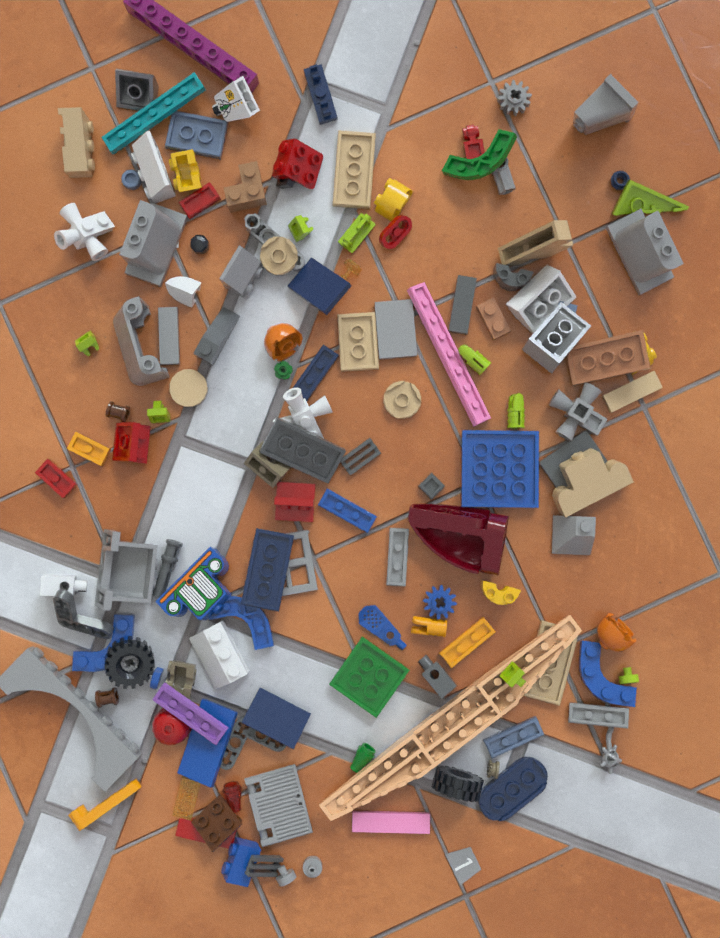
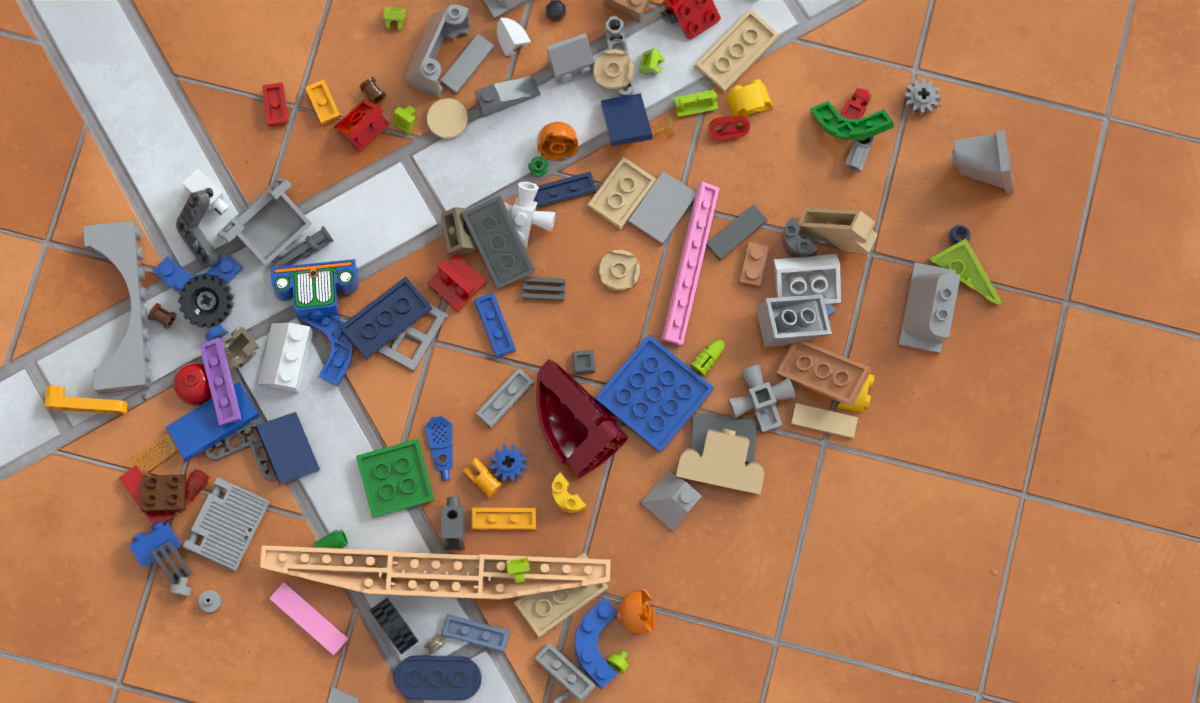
camera: 35 degrees right, 10 degrees down
lime hinge [458,344,491,375] -> none

